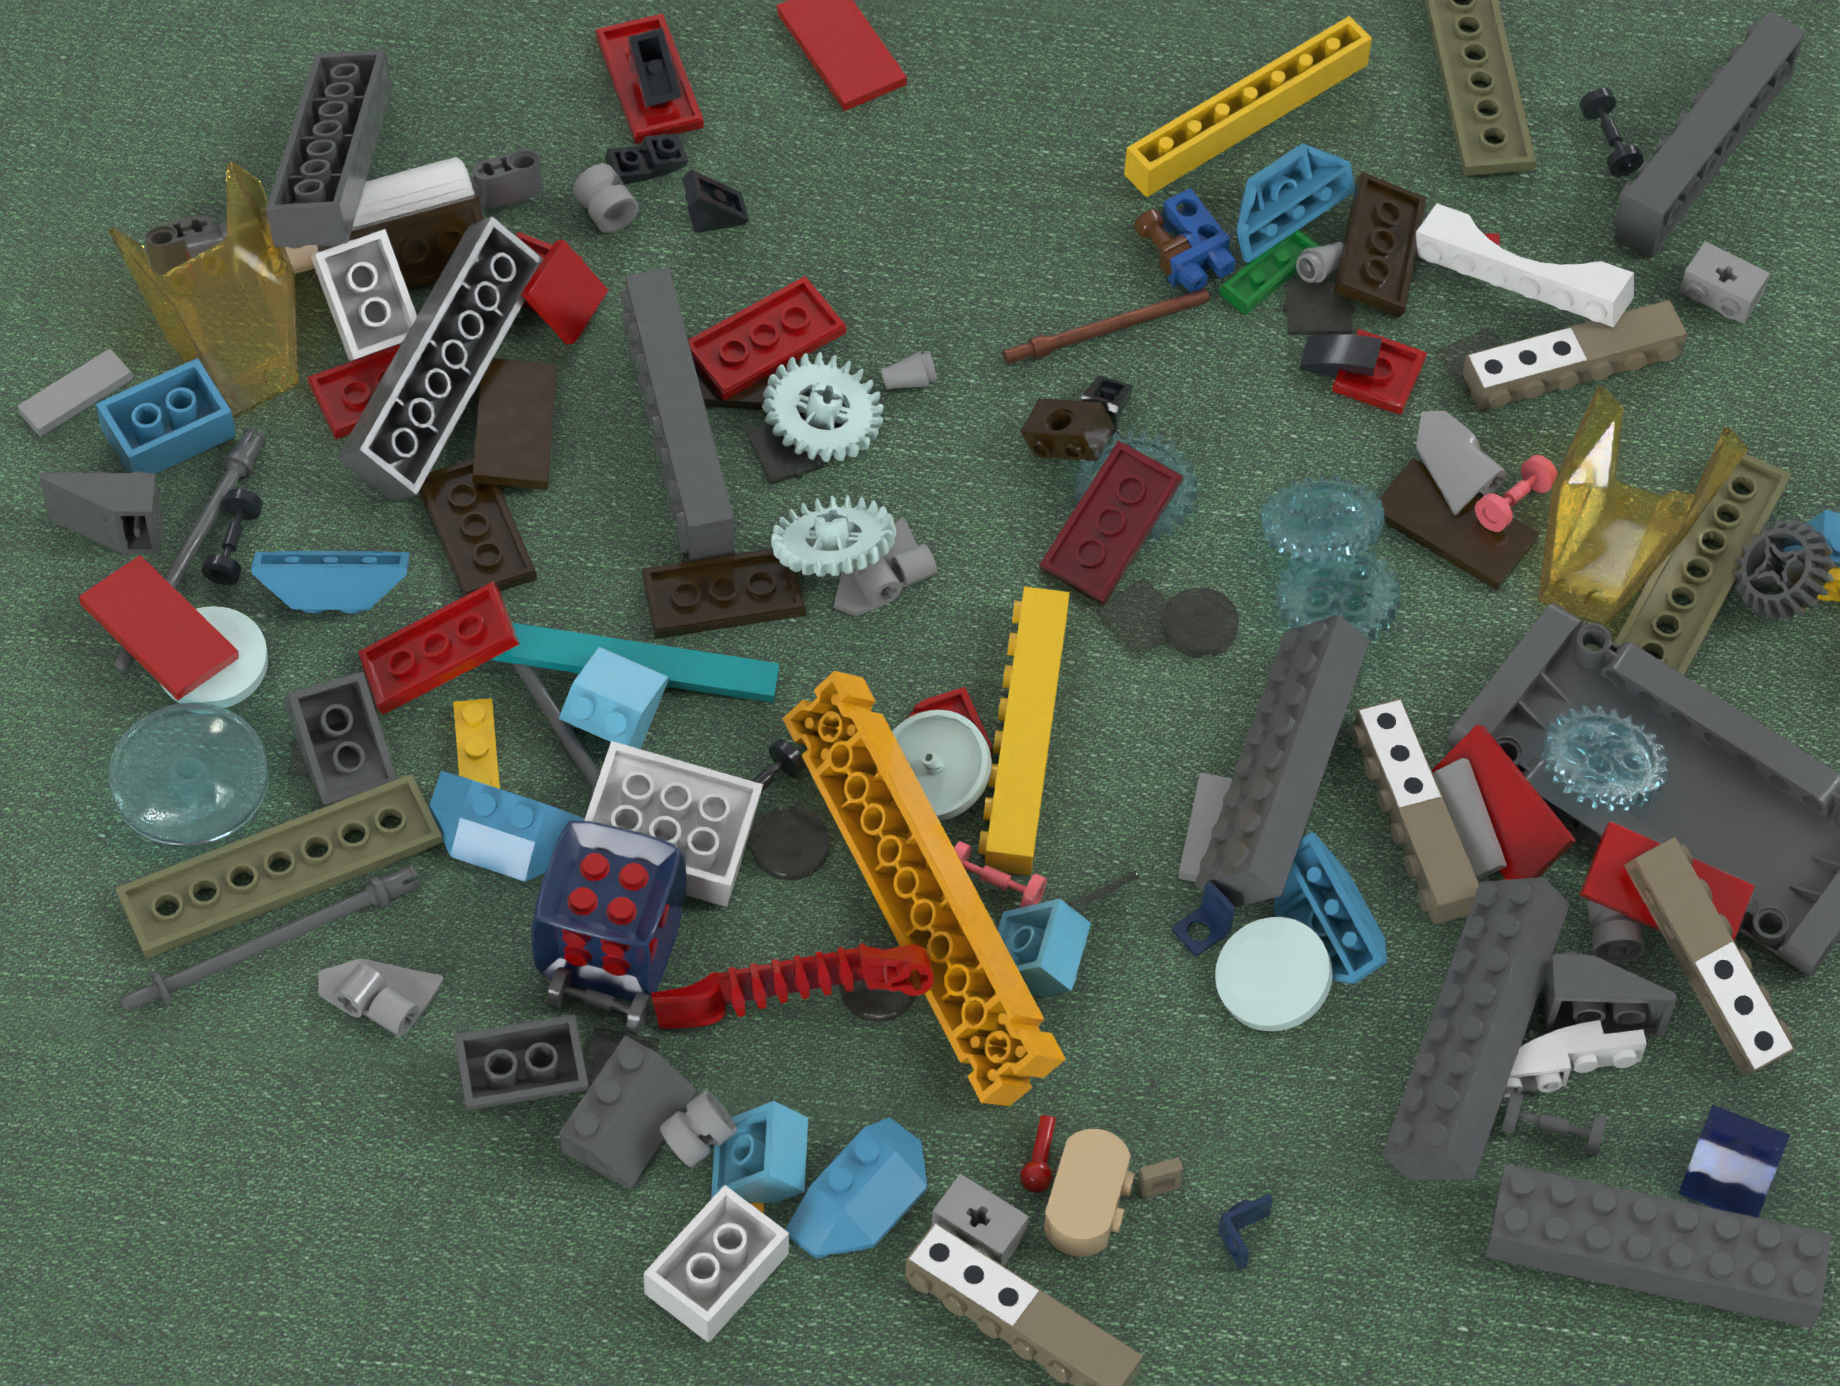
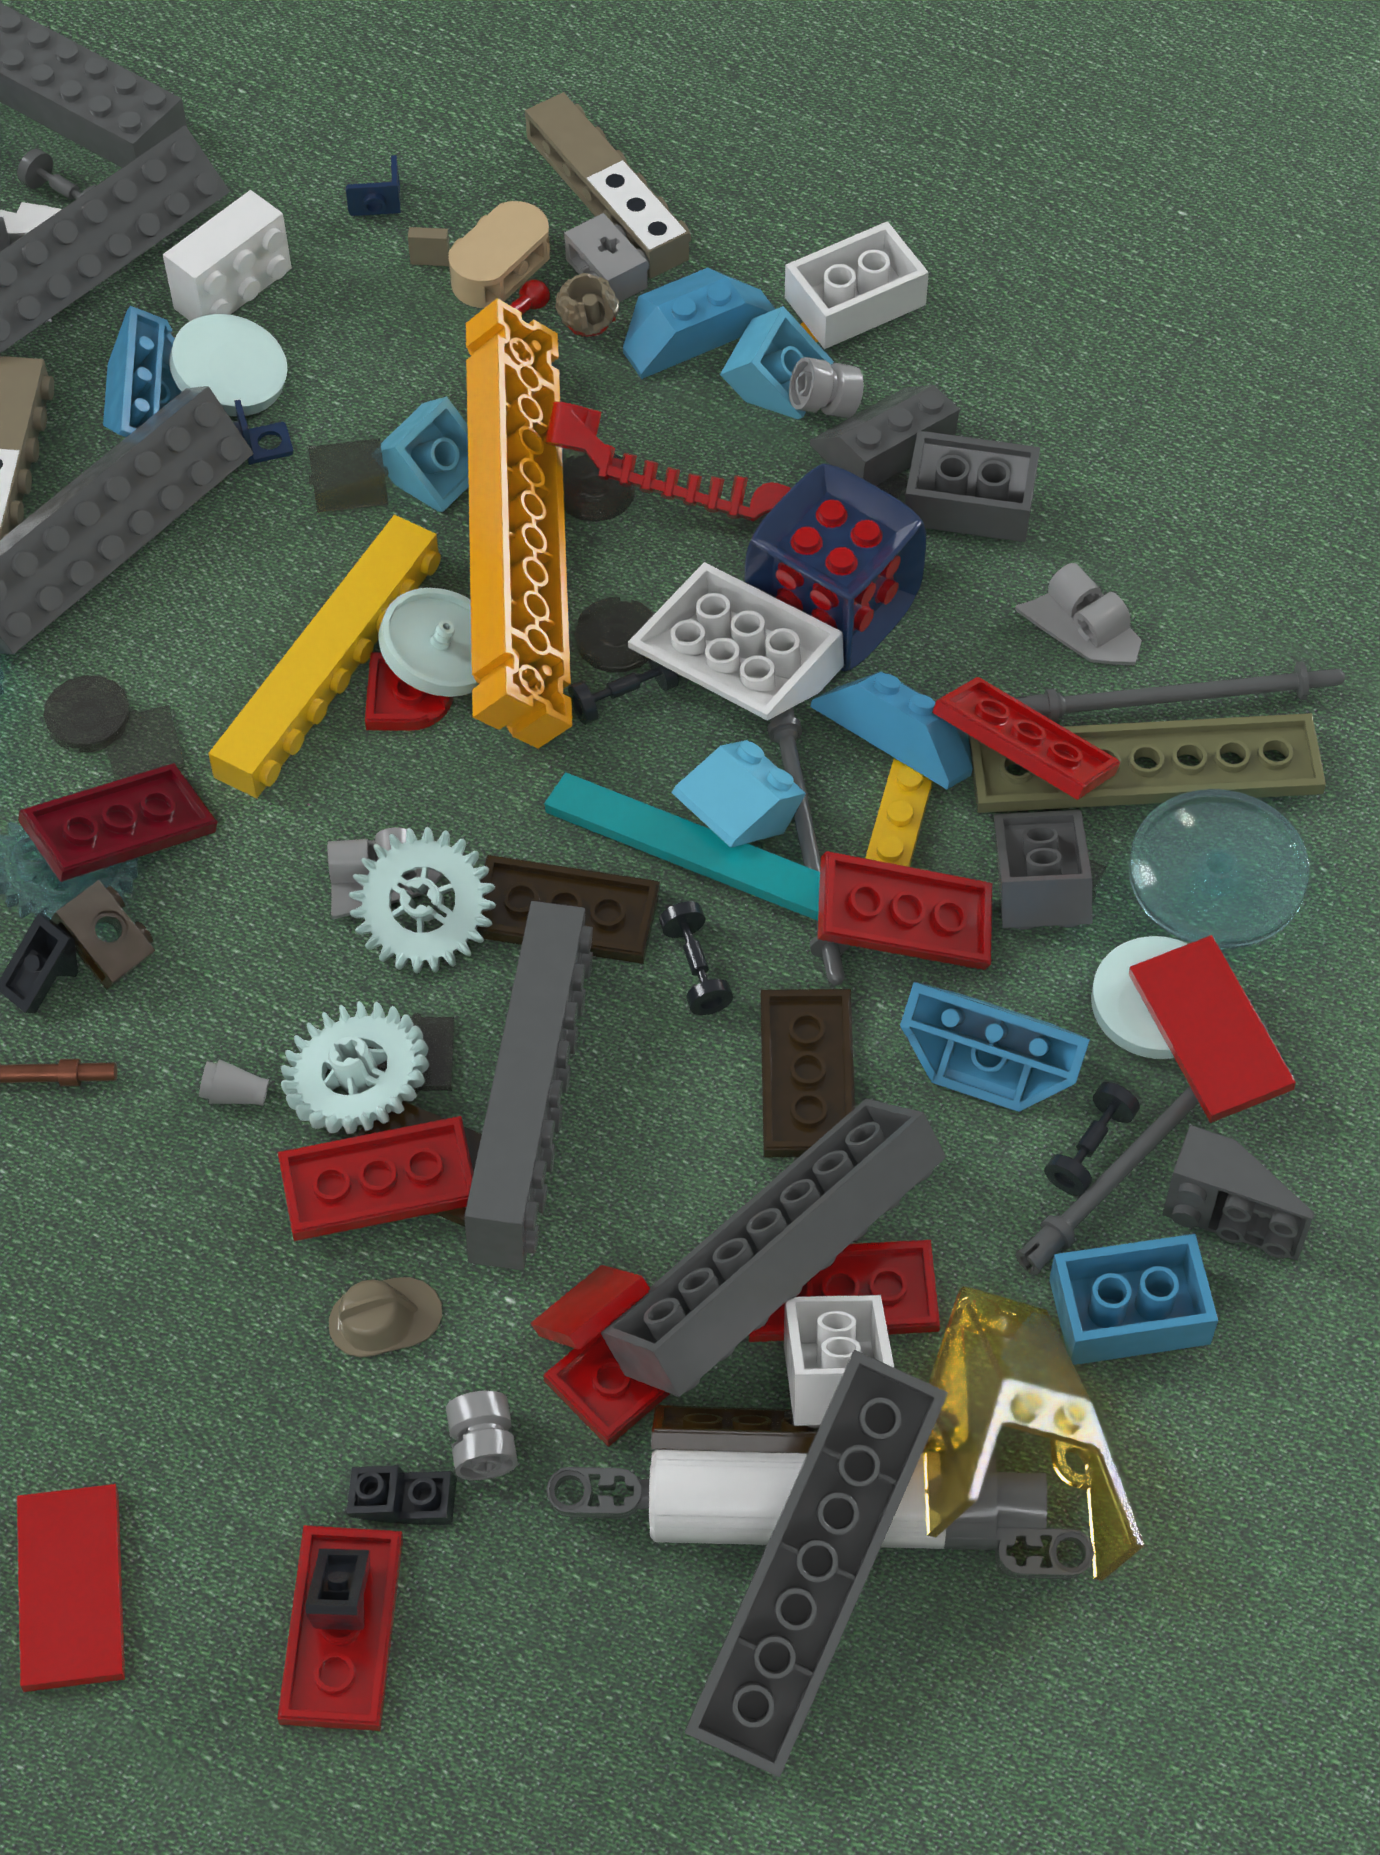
camera: 155 degrees left, 0 degrees up
light grey tile [17,348,133,437] -> none
dark brown tile [472,358,557,490] -> none
black slope [682,170,750,233] -> none
coral wheel [954,841,1047,908] -> none
light grey tile [1178,772,1232,882] -> none
none -> white brick [163,190,292,321]
none -> dark tan piece [329,1277,442,1358]
none -> dark tan piece [555,273,619,337]
none -> black wheel [659,901,733,1015]
none -> red tile [932,677,1121,800]

